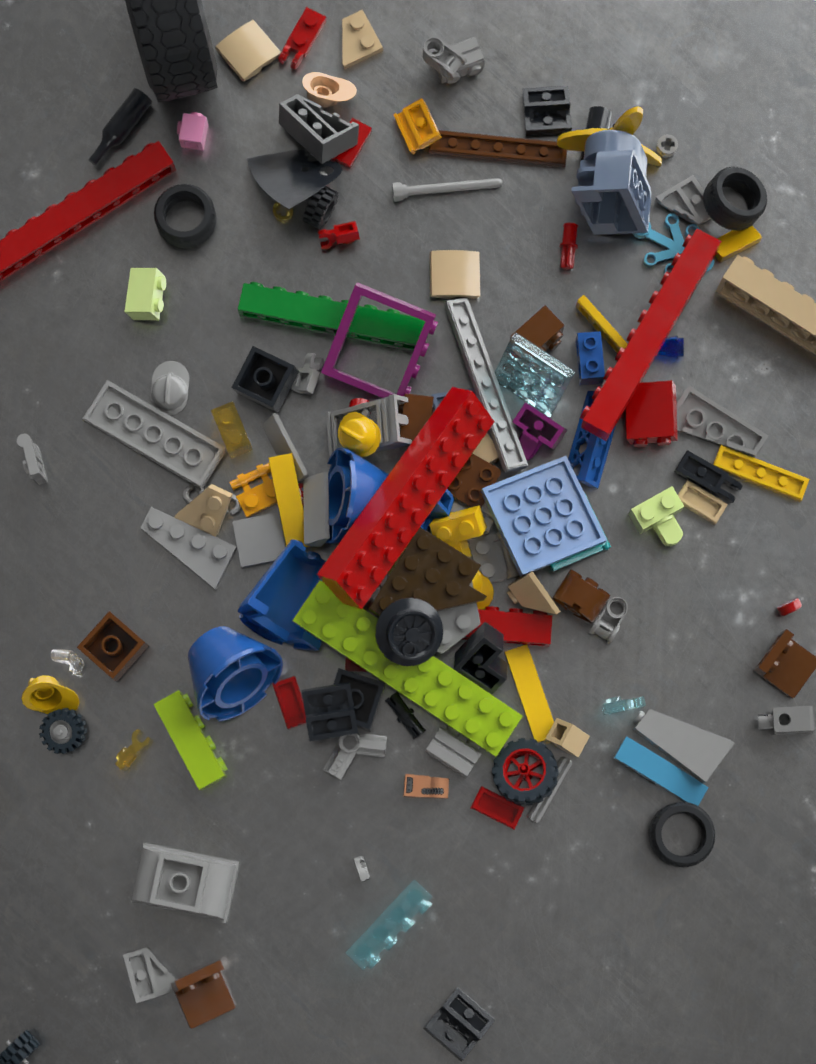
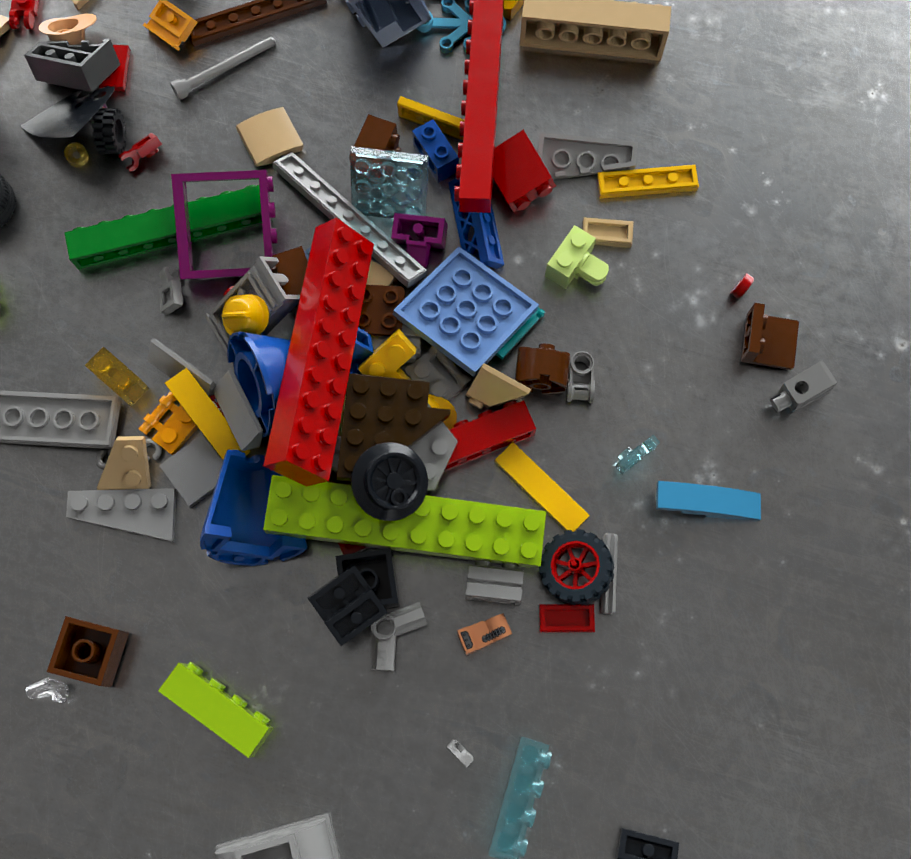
camera: 25 degrees left, 5 degrees down
yellow piece [21,675,80,714] -> none
black wheel [39,708,87,754] -> none
clear yellow plate [115,729,151,772] -> none
light grey piece [150,361,189,415] -> none
blue cone [188,626,283,721] -> none
black brick [231,346,299,413] -> none
red tile [272,676,306,730] -> none
black pin [385,692,426,739] -> none
black brick [454,622,508,695] -> none
tan brick [545,718,590,758] -> none
red axle [560,222,578,270] -> none
light grey slope [633,709,735,783] -> none
black tyre [649,802,715,867] -> none
clear blue cone [657,336,684,359] -> none
black hinge [674,450,743,503] -> none

